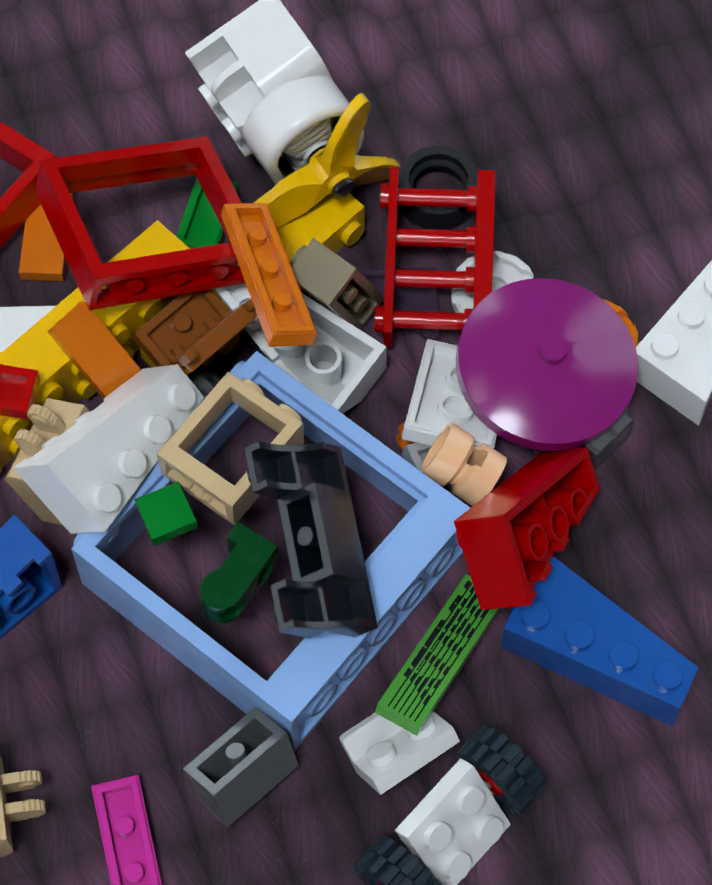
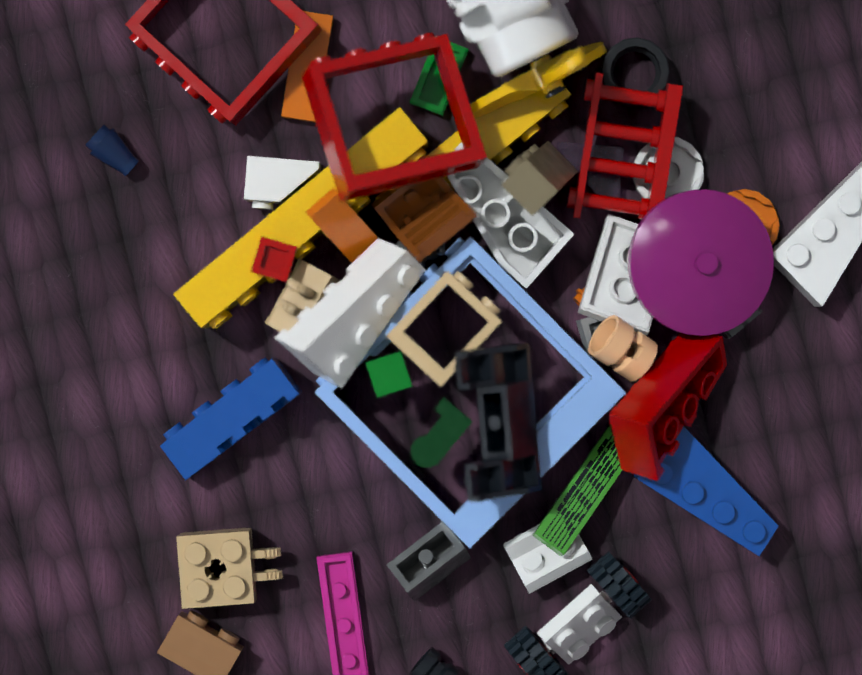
camera: 10 degrees right, 25 degrees up
orange tile [221,203,317,347] -> none

